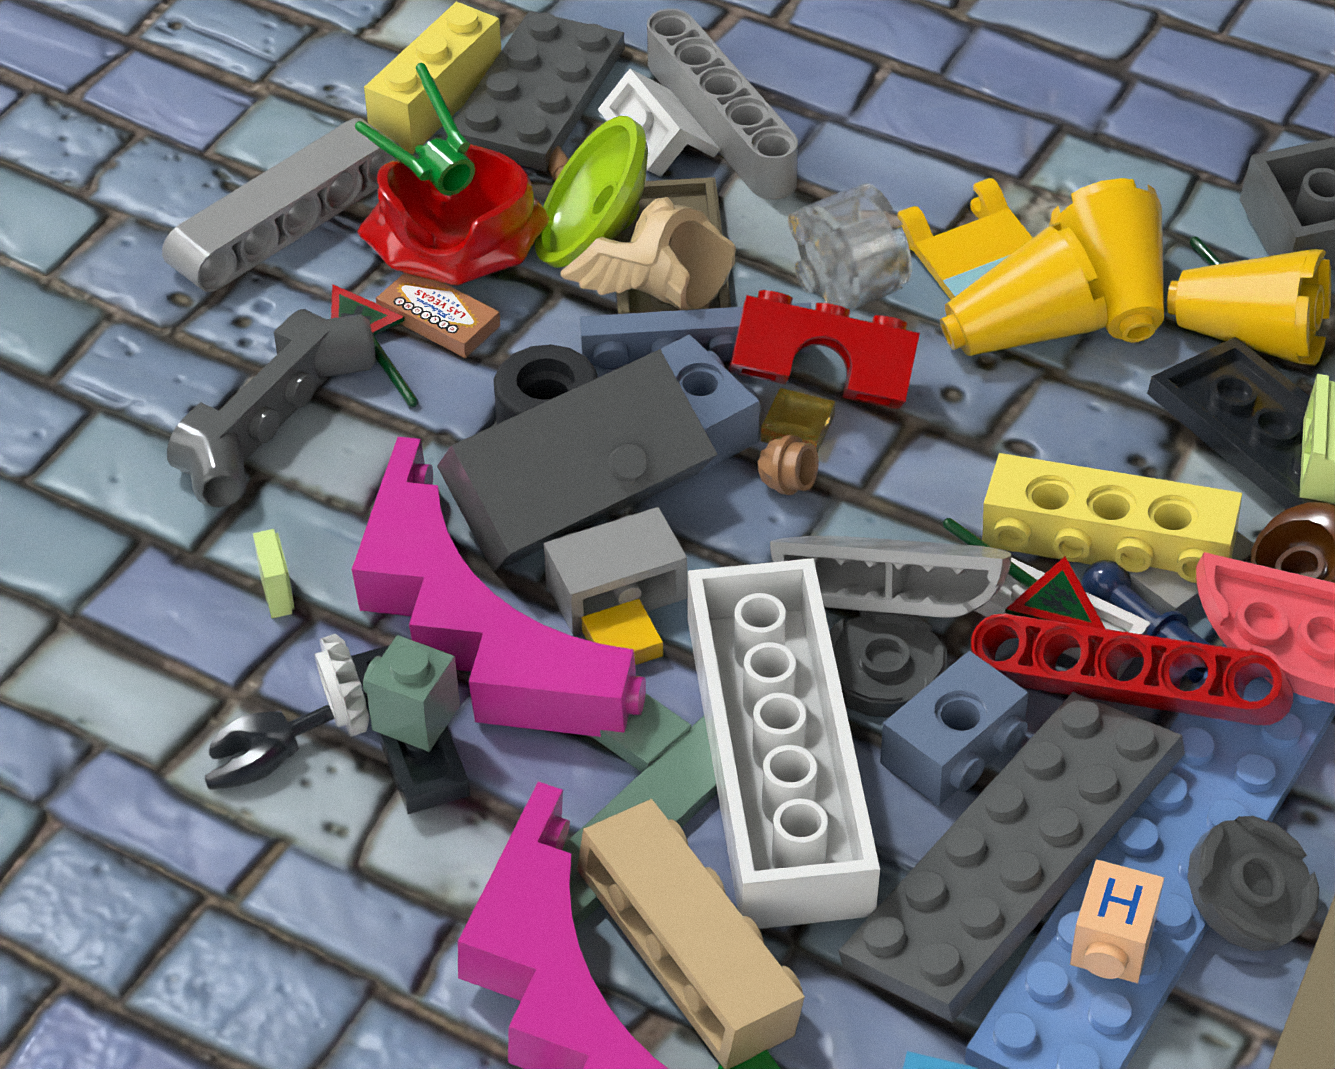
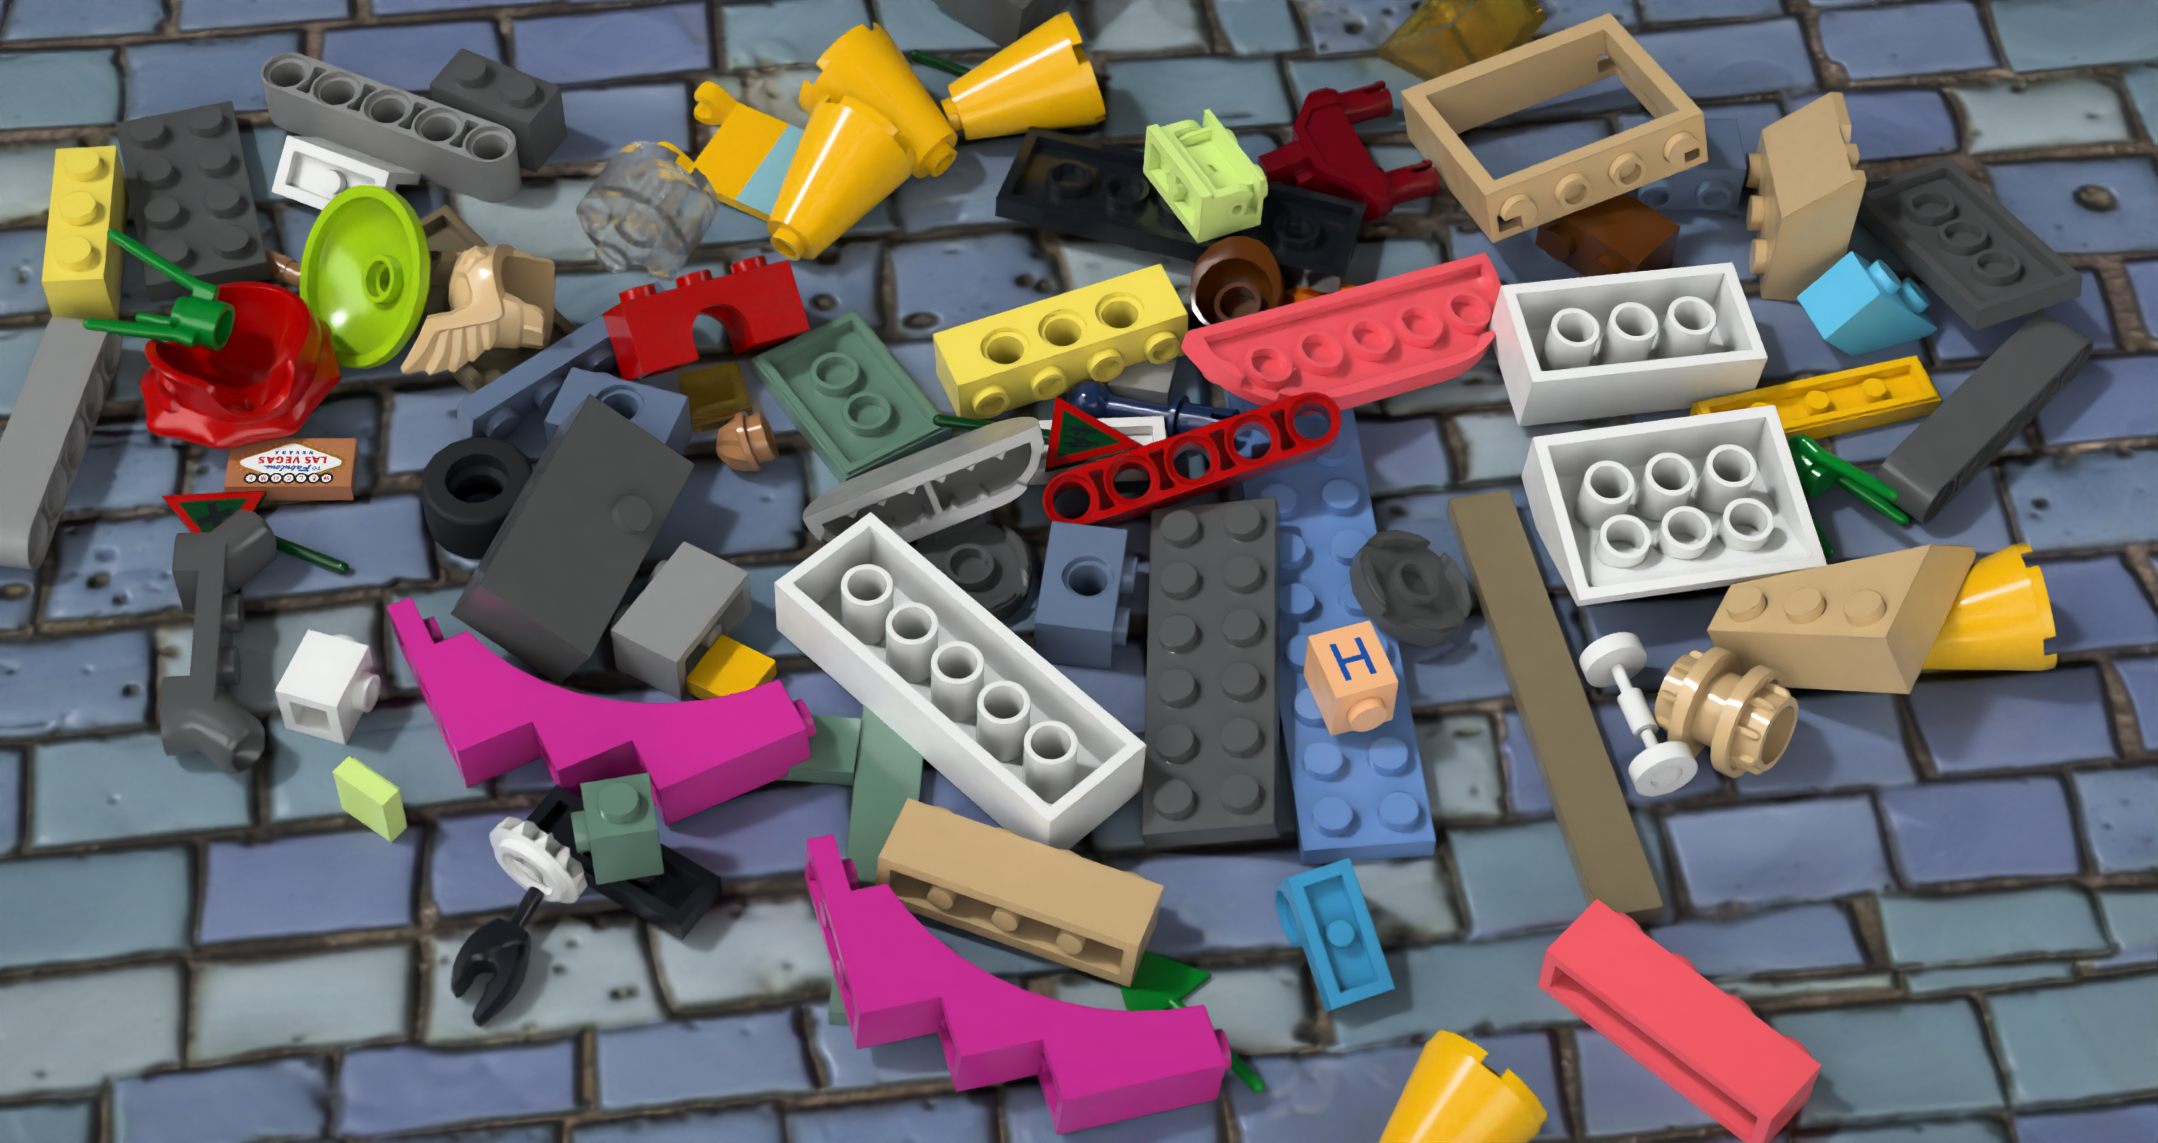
camera: 40 degrees left, 5 degrees up
none -> white brick [275,629,381,745]
none -> dark grey brick [430,48,567,173]
none -> sand green tile [751,309,952,484]

